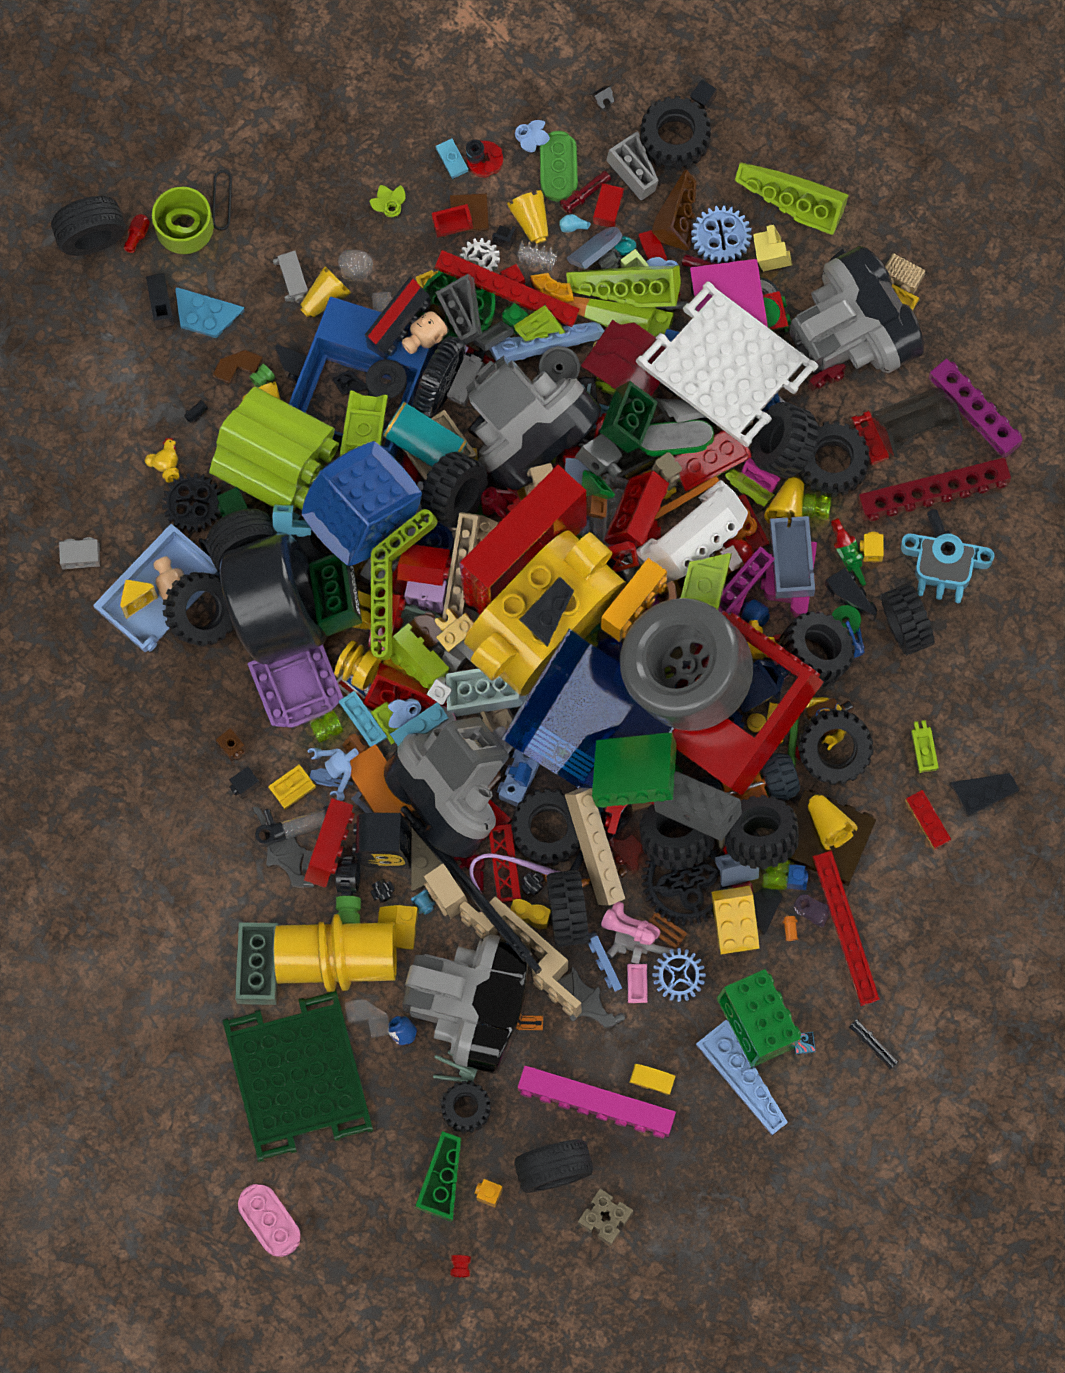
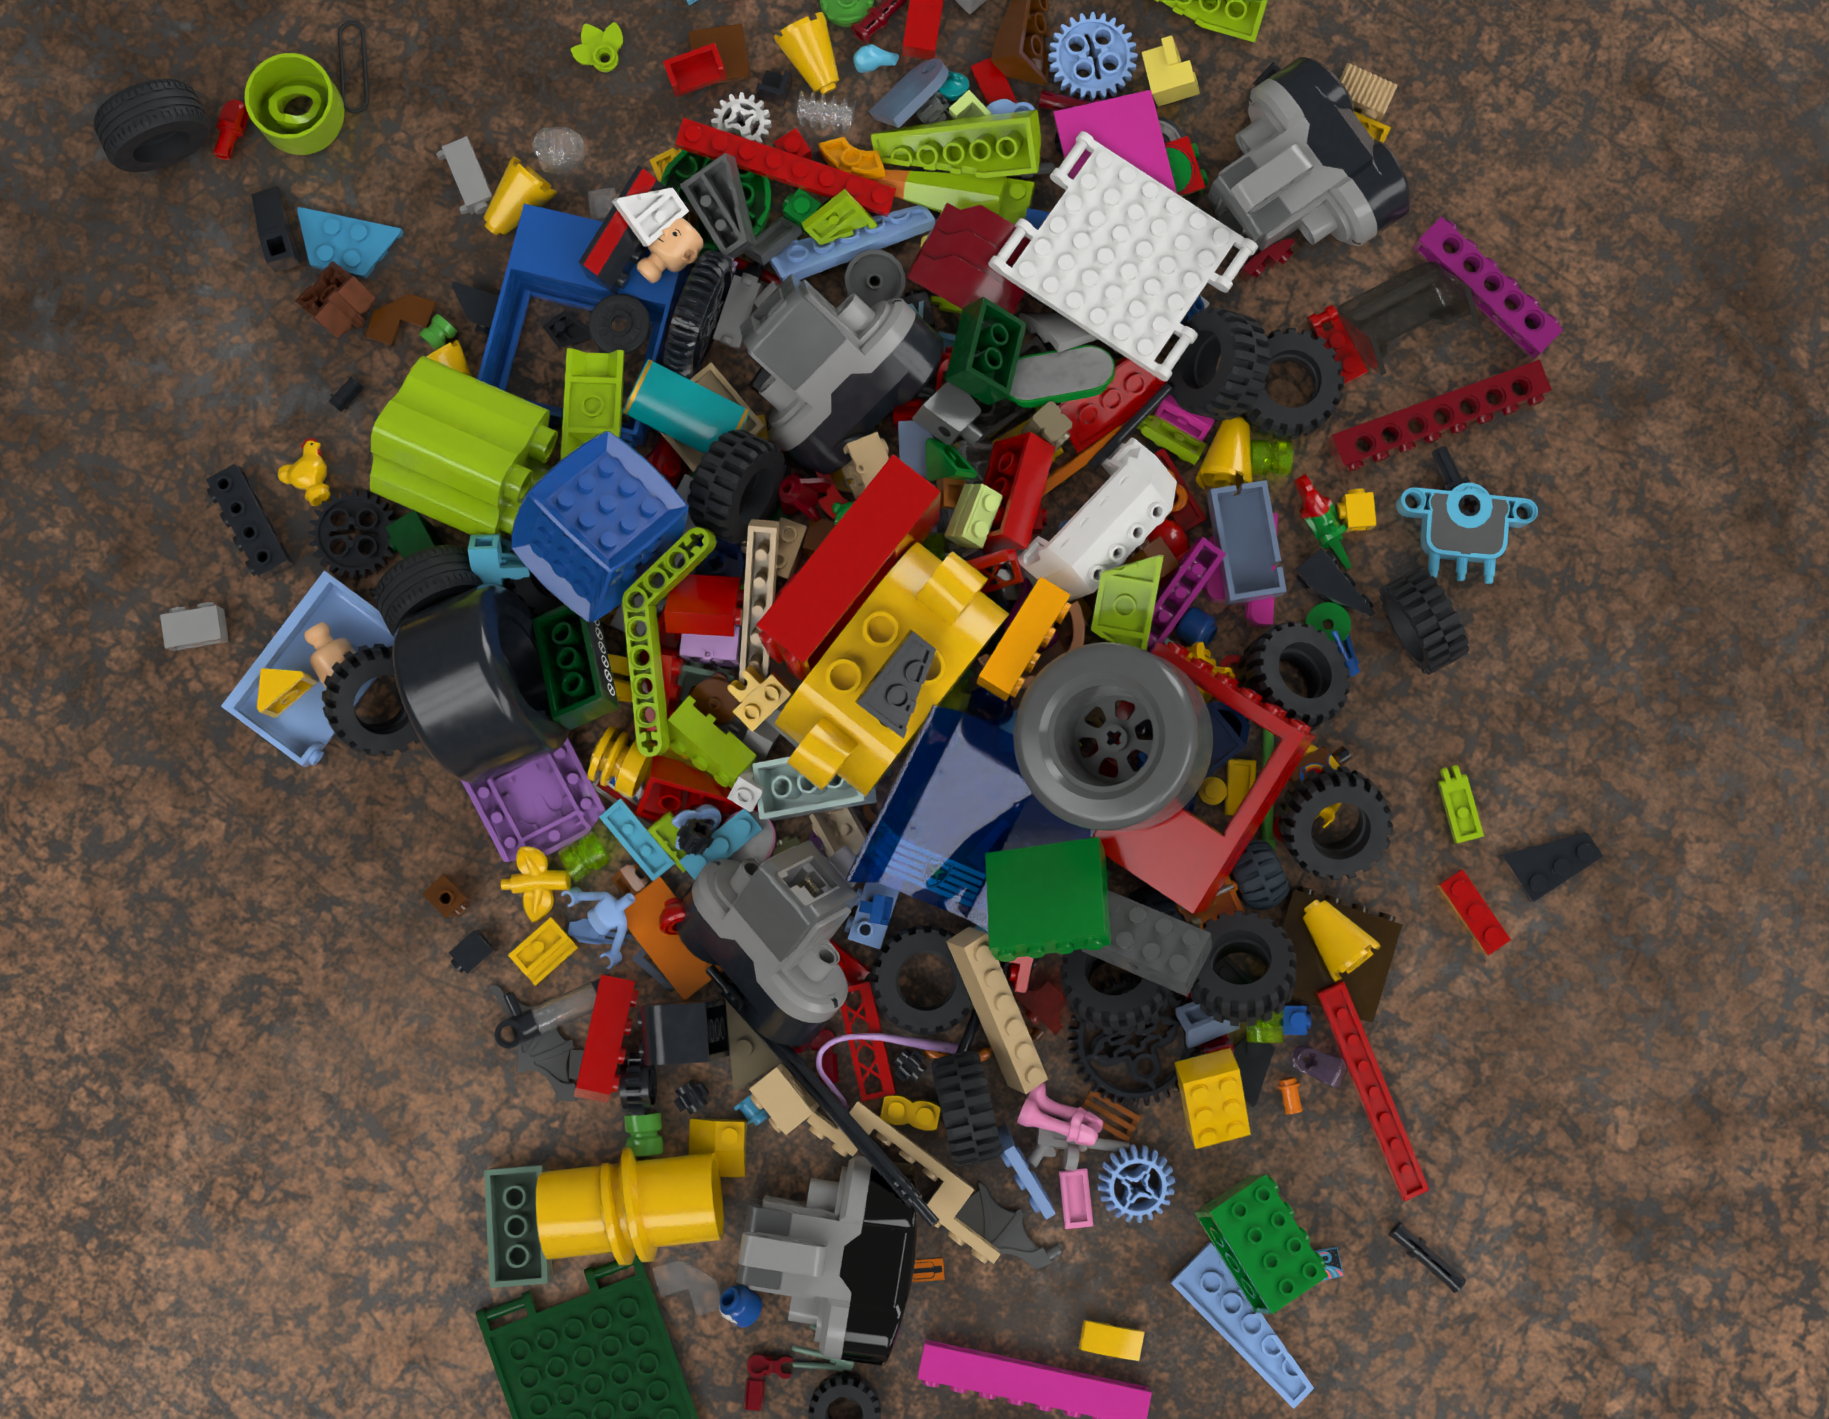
camera: 10 degrees left, 10 degrees up
none -> black brick [206,463,295,580]
none -> copper brick [295,261,375,339]
none -> yellow plant [501,846,571,923]
none -> white wing [612,188,689,246]
none -> red brick [659,897,686,935]
none -> black gear [676,818,714,856]
none -> dark red bar [743,1352,793,1411]
none -> yellowish green brick [944,484,1003,549]
none -> black bar [1087,382,1173,471]

